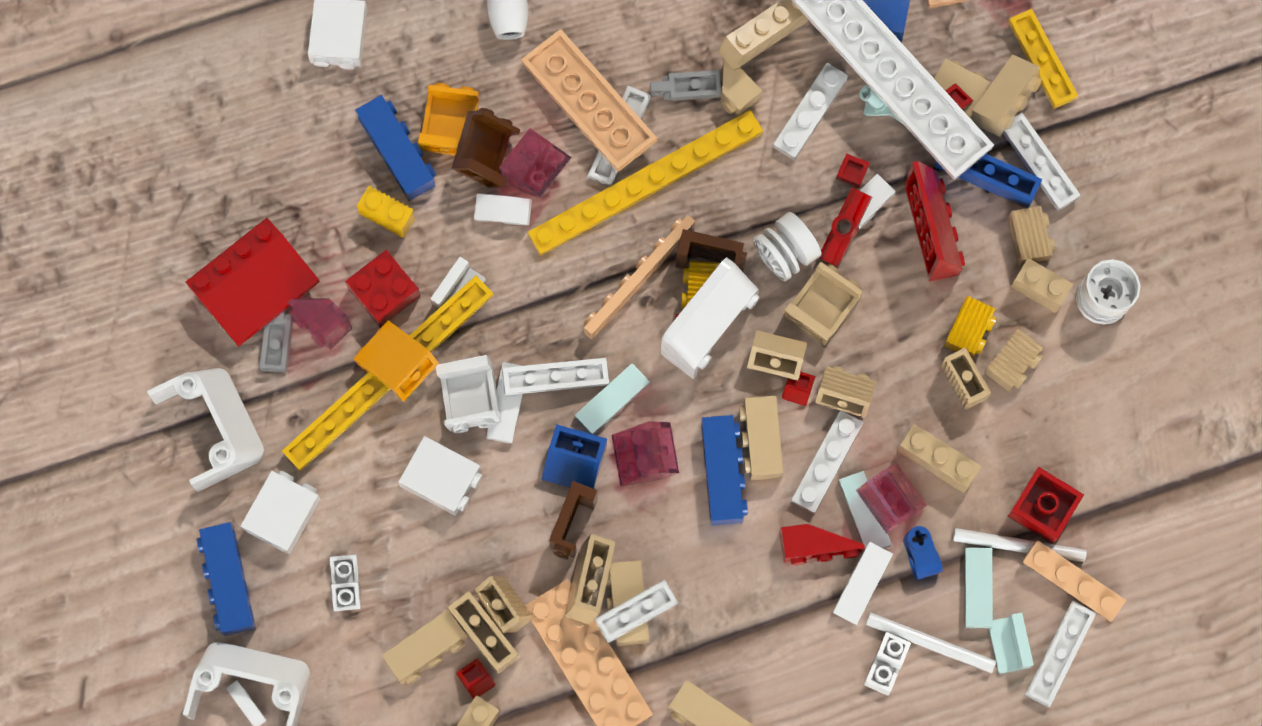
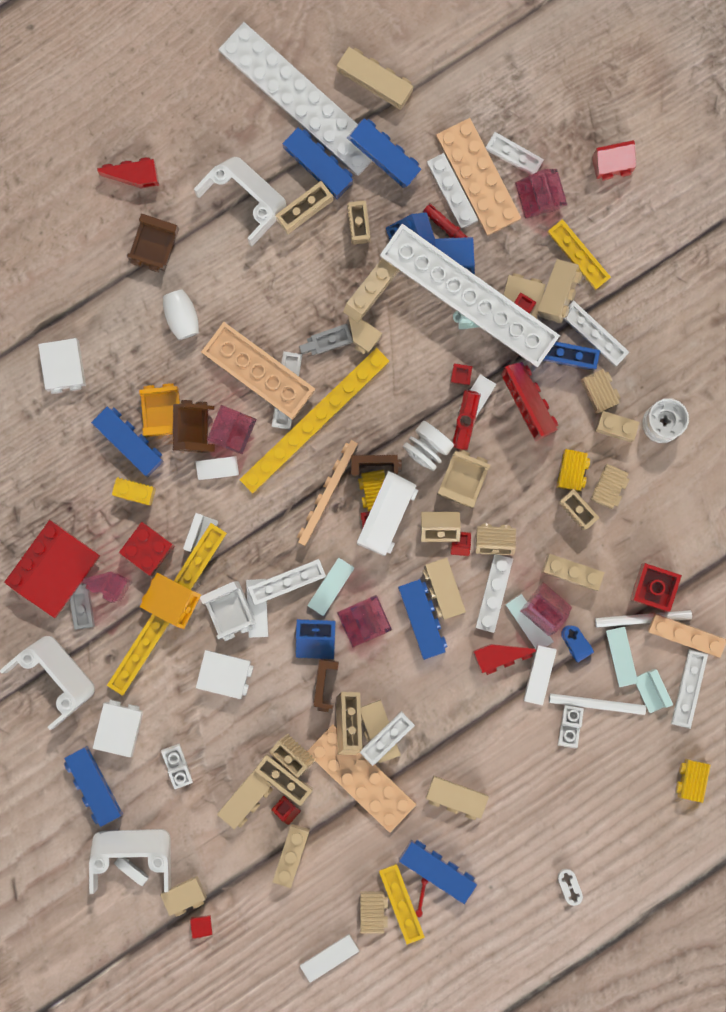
camera: 15 degrees left, 10 degrees up
white plate [773,63,848,160] -> none

